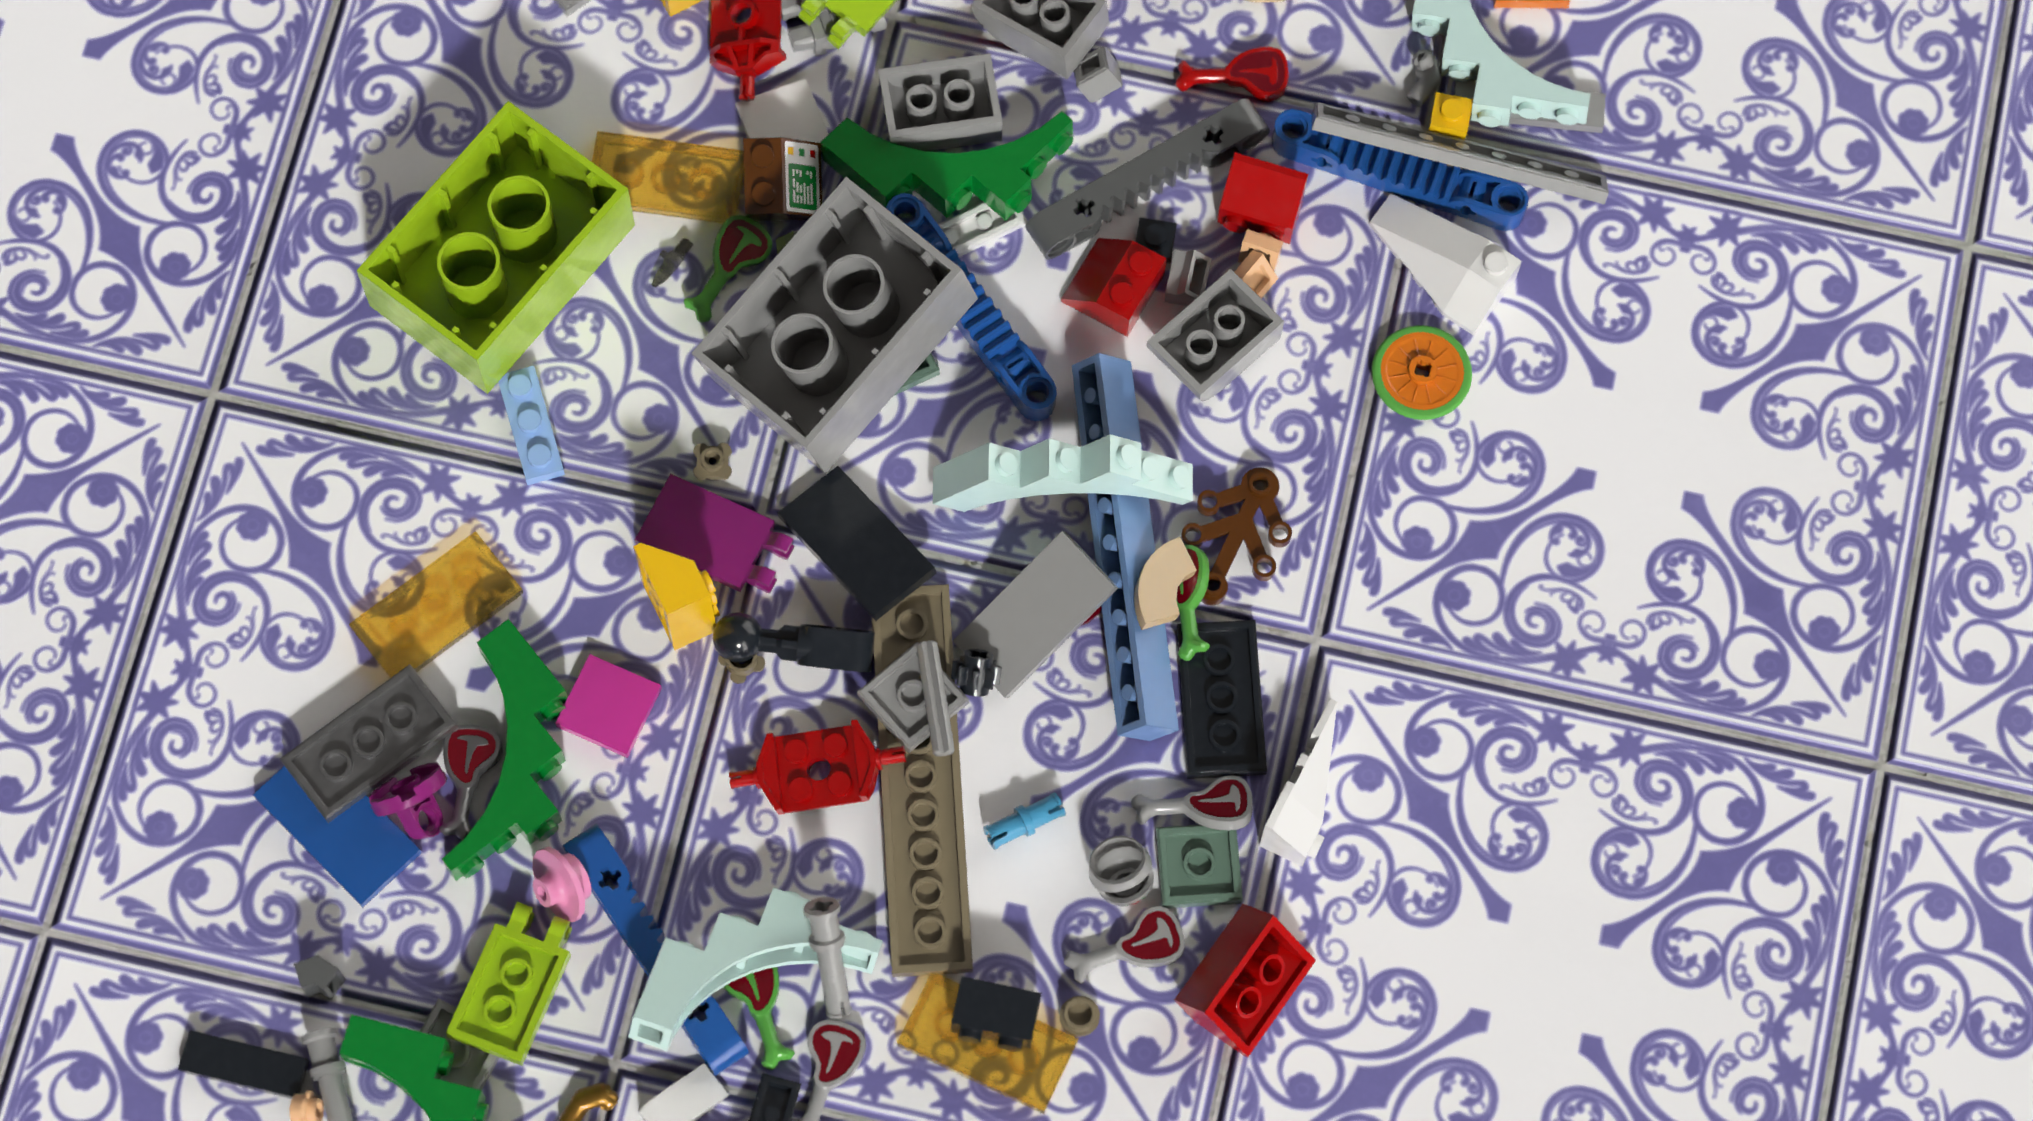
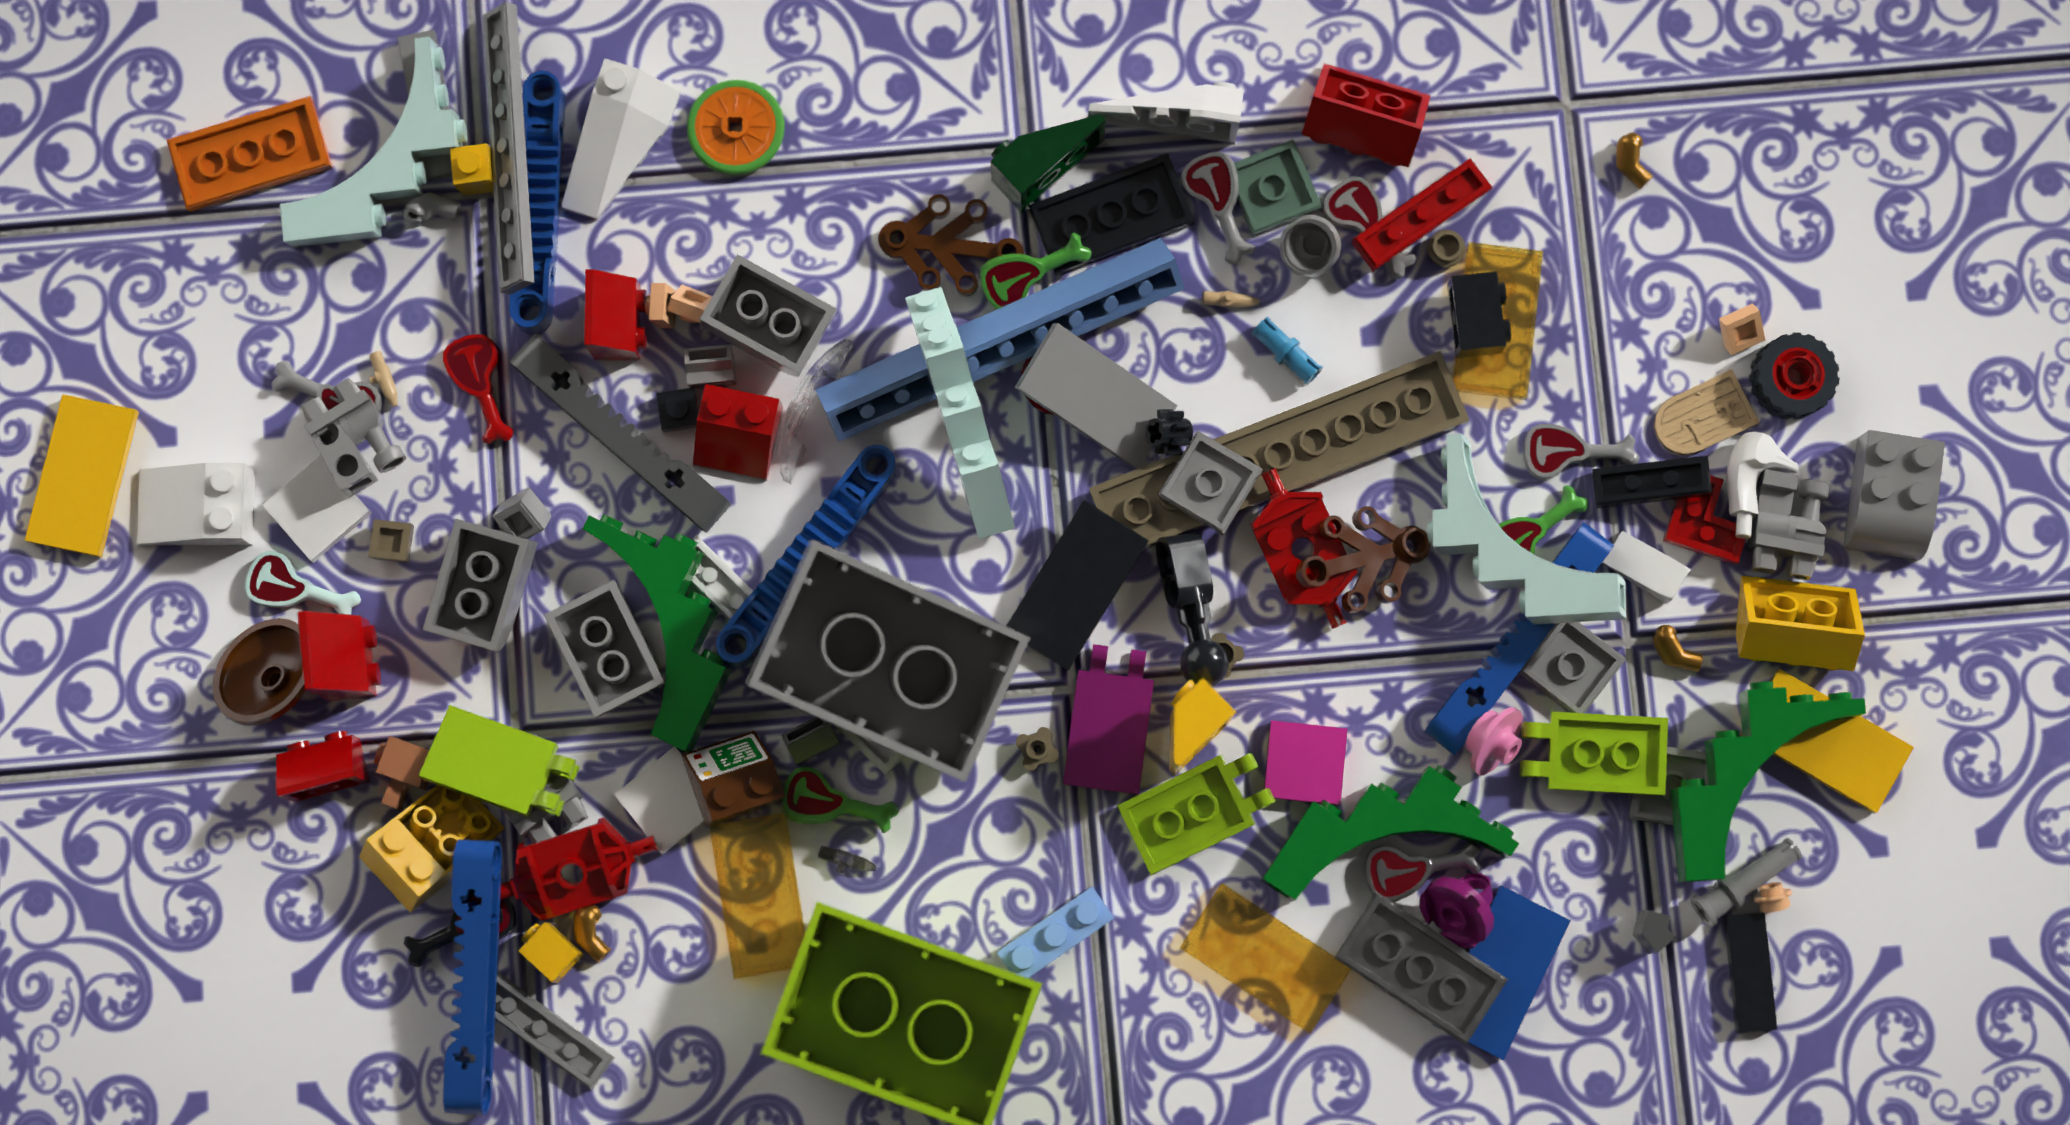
camera: 105 degrees left, 10 degrees up
light grey pin [803,897,852,1019] -> none
light grey axle [916,640,954,757] -> none
tan tile [1134,537,1197,630] -> none
none -> pearl gold arm [573,905,611,963]
none -> clear slope [779,338,854,484]
none -> dark green slope [990,114,1106,213]
none -> lime tile [1117,753,1276,875]
none -> tan helmet [1201,291,1260,308]
none -> reddish brown plant [1296,506,1431,613]
none -> red tile [1351,158,1493,272]
none -> light grey tile [1518,622,1626,713]

